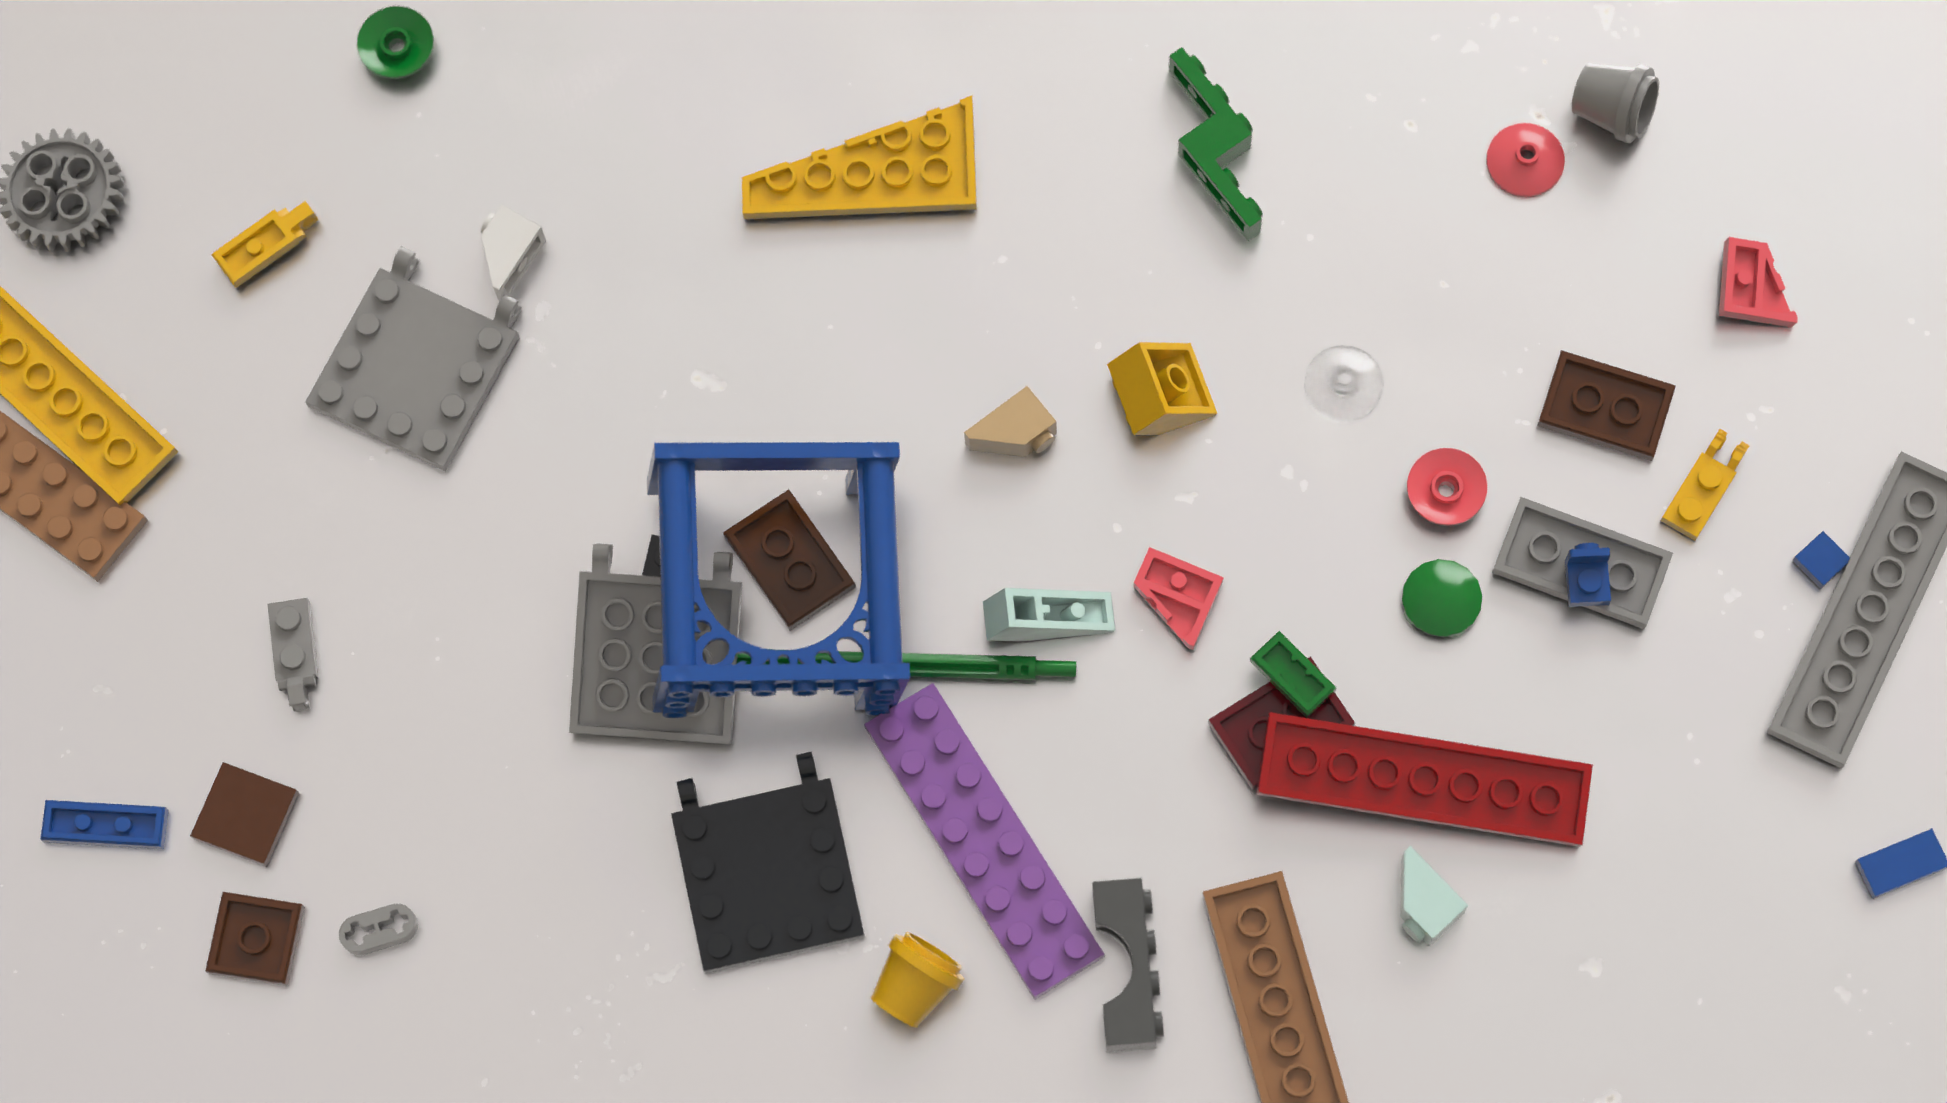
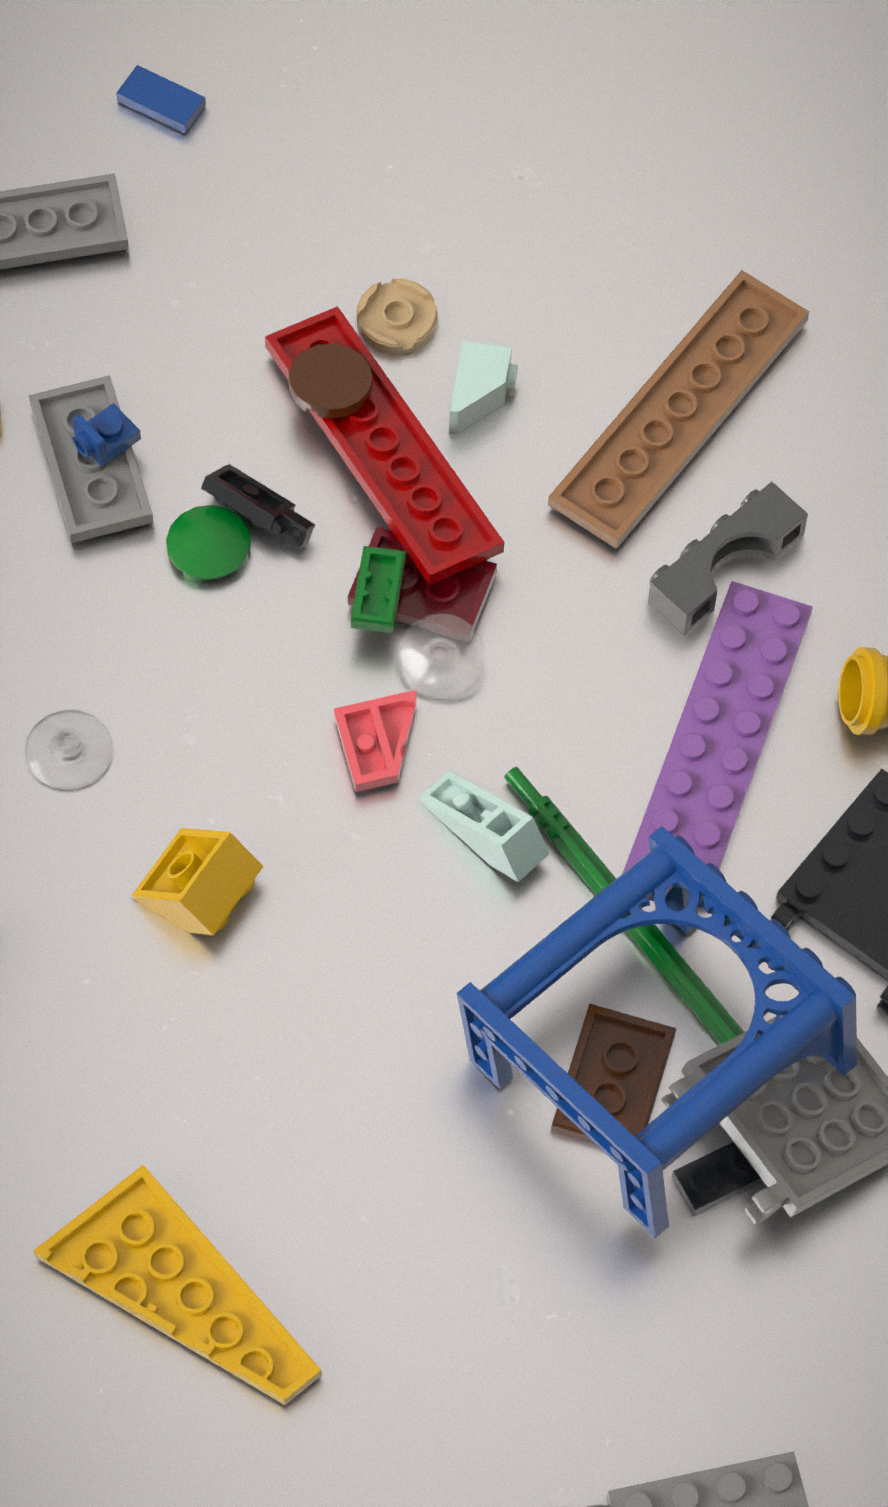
camera: 135 degrees left, 10 degrees down
tan slope [964,386,1057,457] -> none
coral dish [1407,448,1487,526] -> none
none -> black hinge [201,464,315,550]
none -> reddish brown tile [289,344,373,419]
none -> tan tile [356,278,438,355]
none -> clear dish [398,614,485,700]

